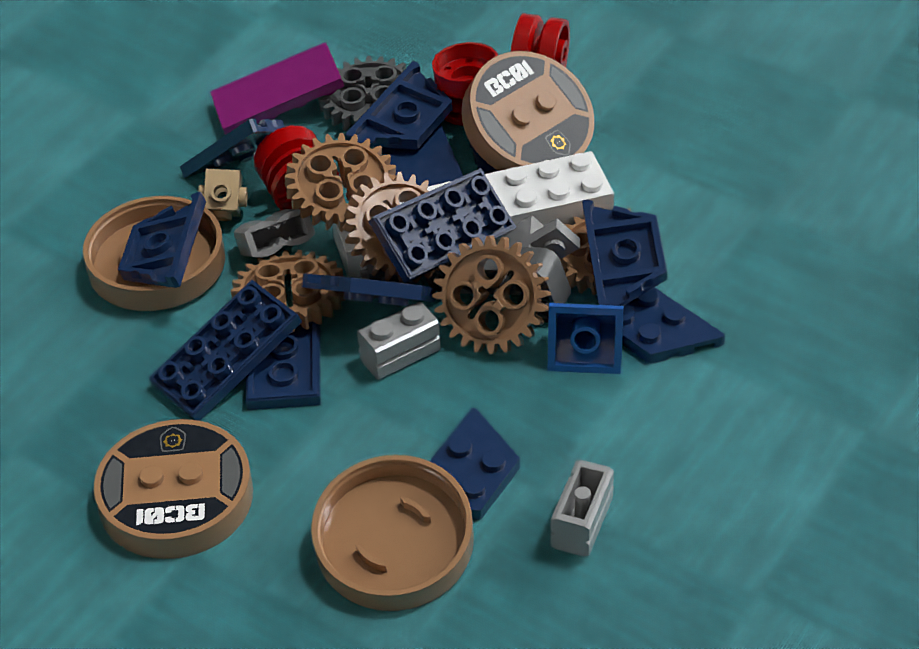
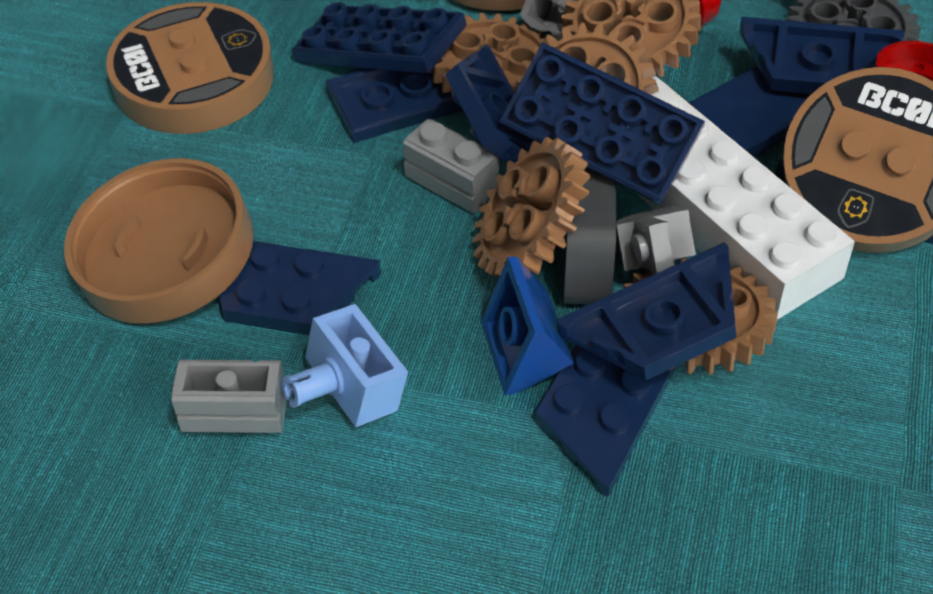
camera: 70 degrees right, 5 degrees up
none -> light blue brick [281,304,408,427]

